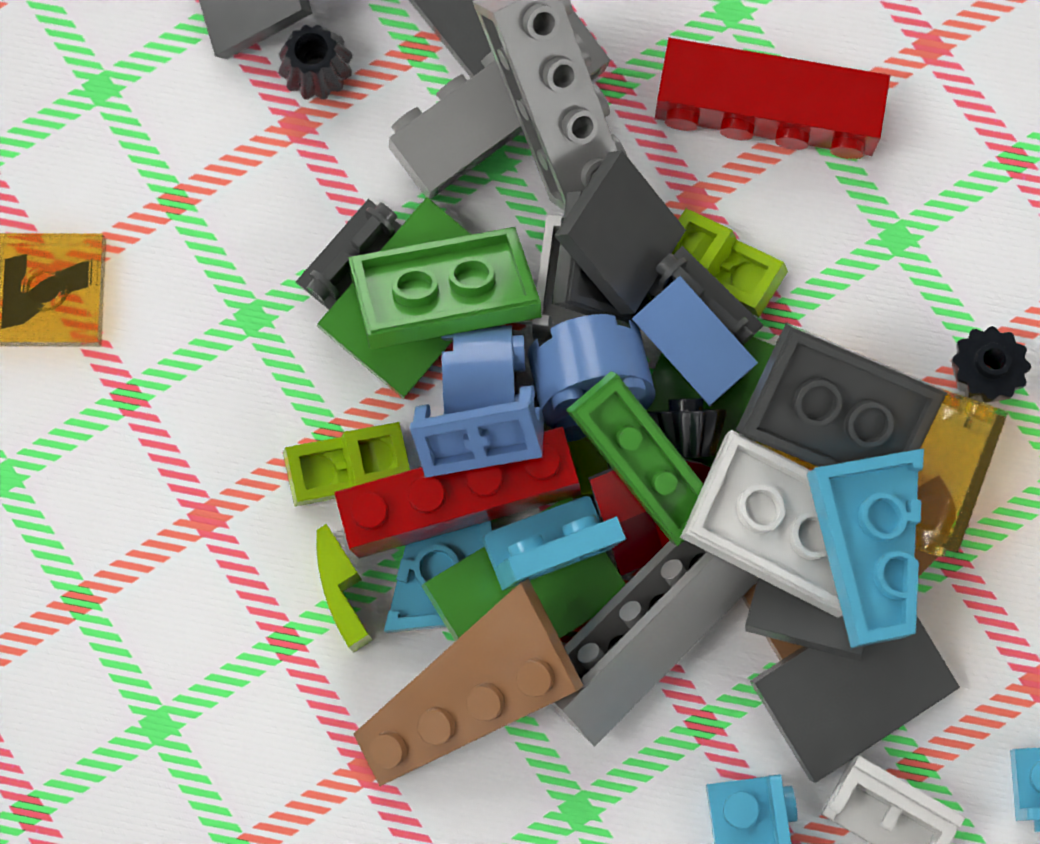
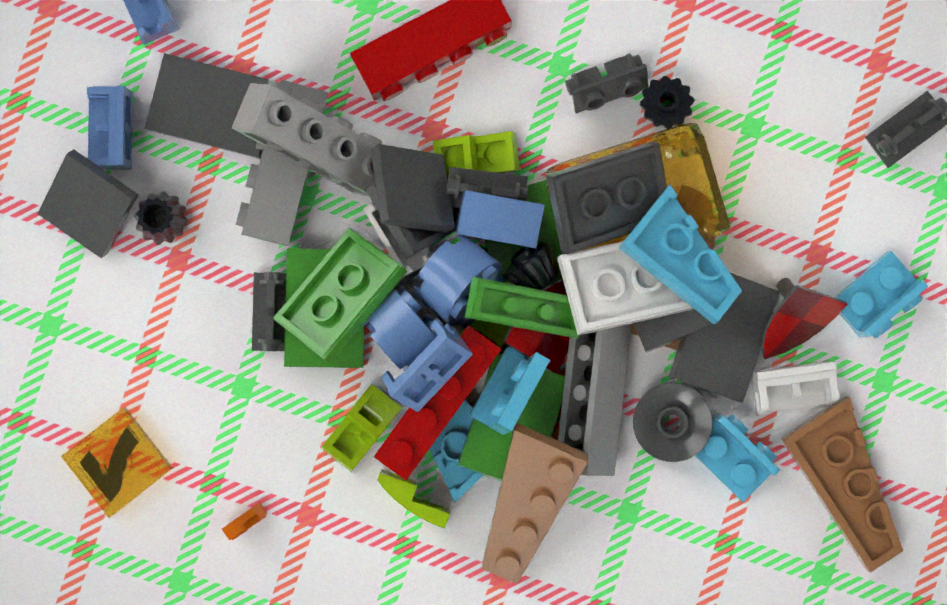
camera: 45 degrees left, 10 degrees up
none -> orange tile [222,502,267,541]
none -> dark grey hinge [565,53,648,113]
none -> dark grey dish [633,383,712,462]
none -> shield [762,278,848,359]

